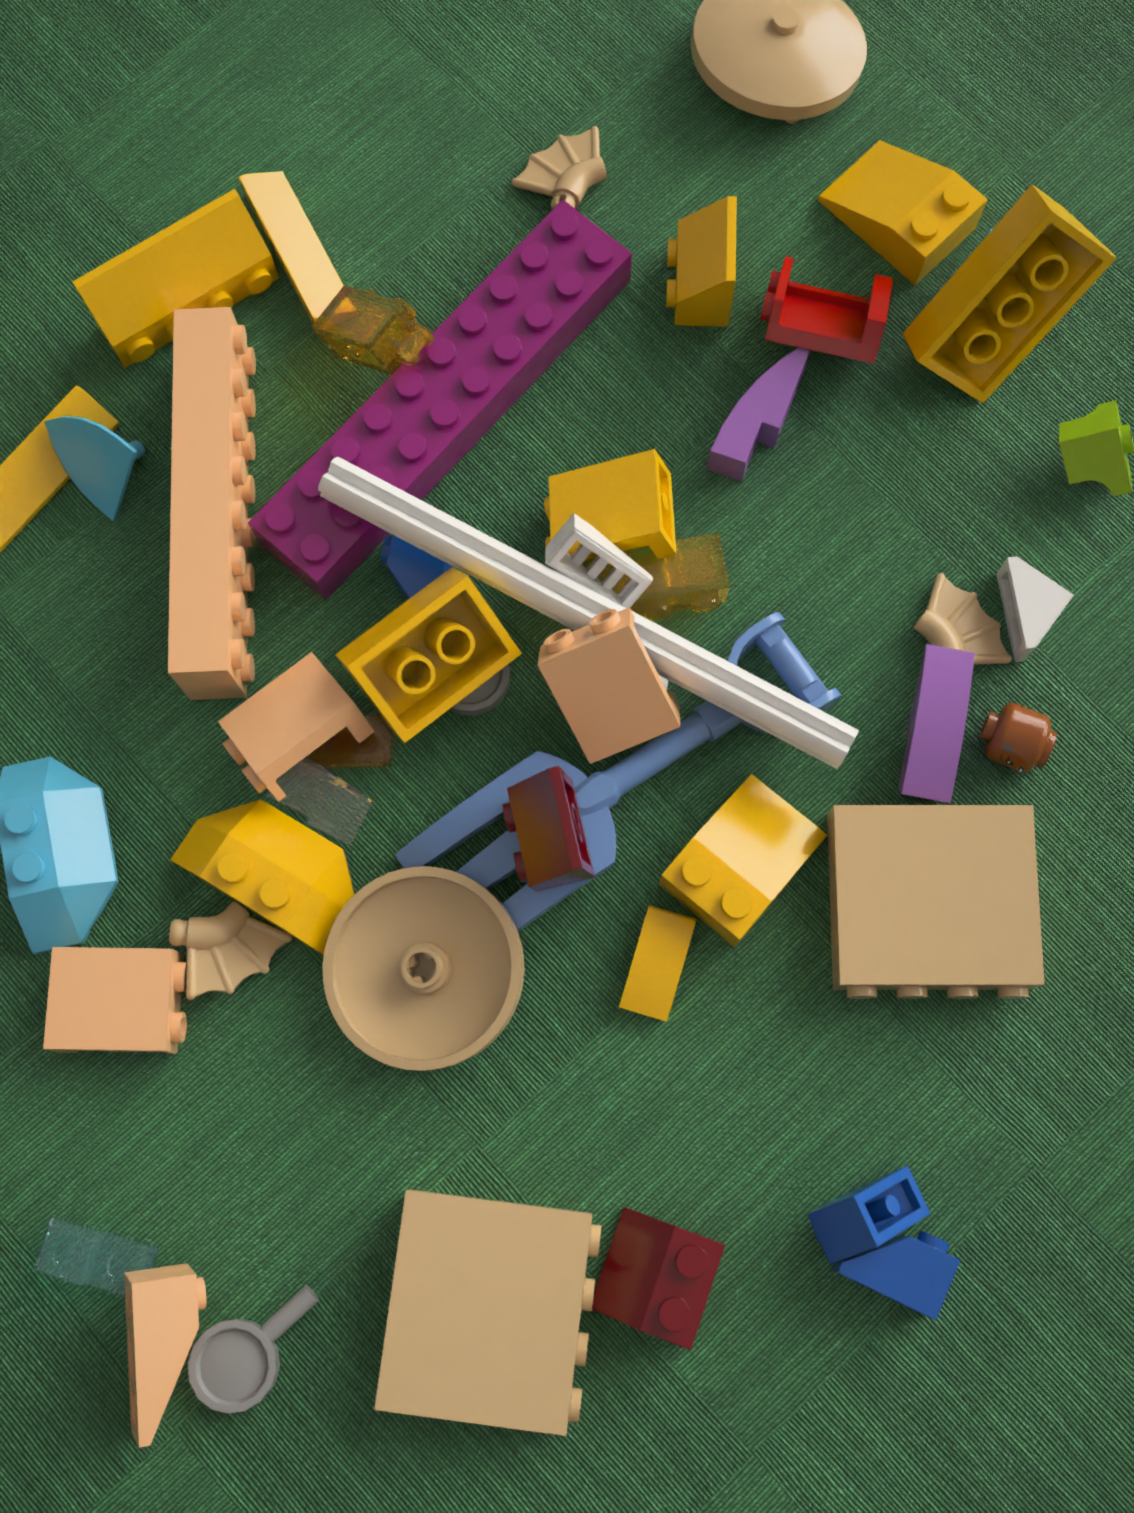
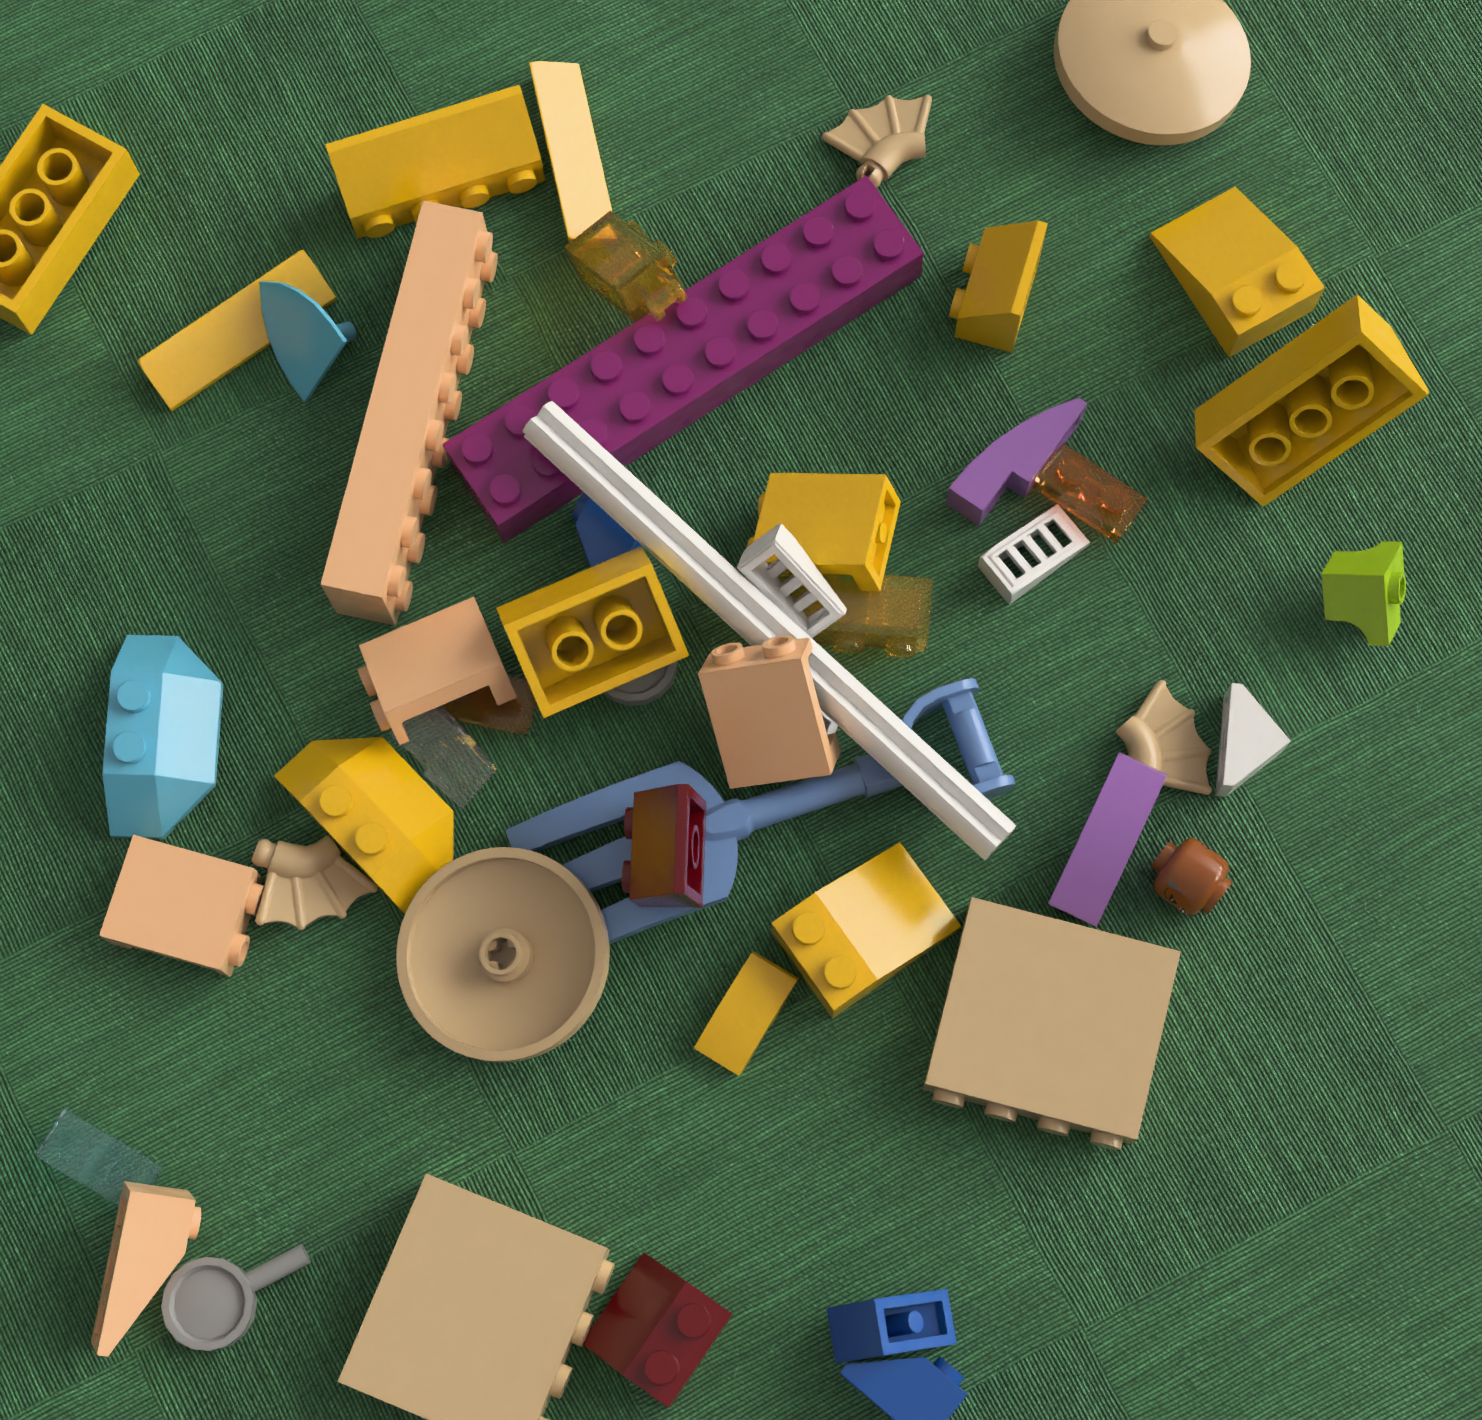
camera: 15 degrees right, 0 degrees up
red panel [760,256,893,364] -> none
none -> white slope [977,504,1090,605]
none -> clear orange plate [1032,443,1148,543]

